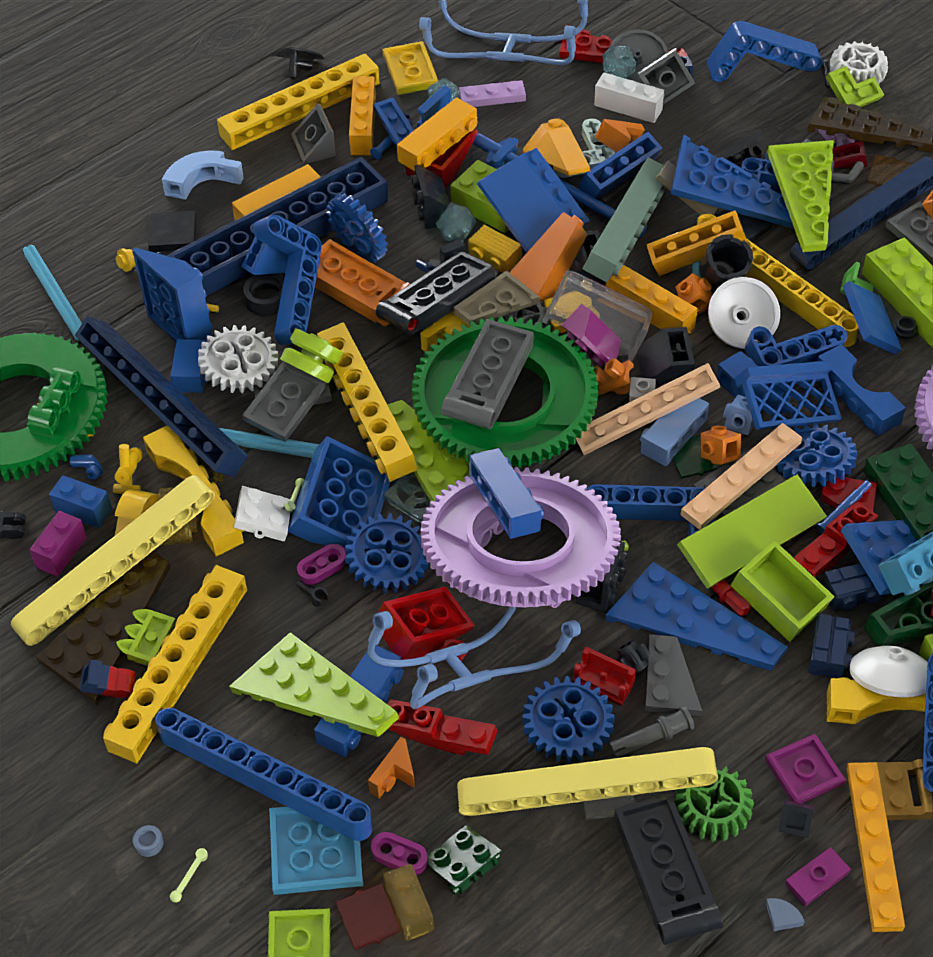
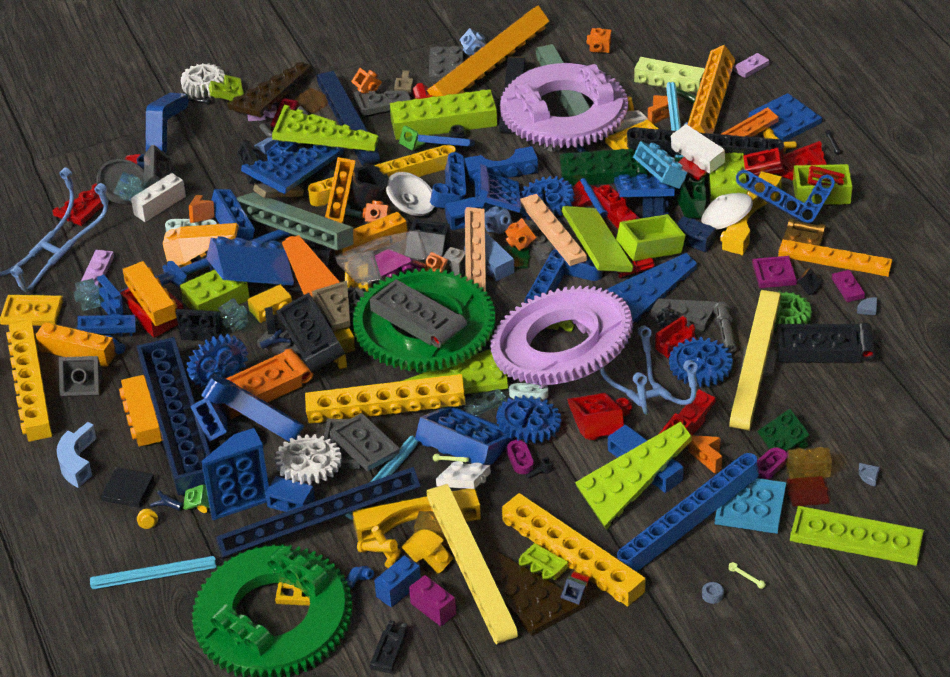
camera: 70 degrees left, 10 degrees down
lime wheel [280,328,344,384] -> none
brick [469,448,544,539] -> none

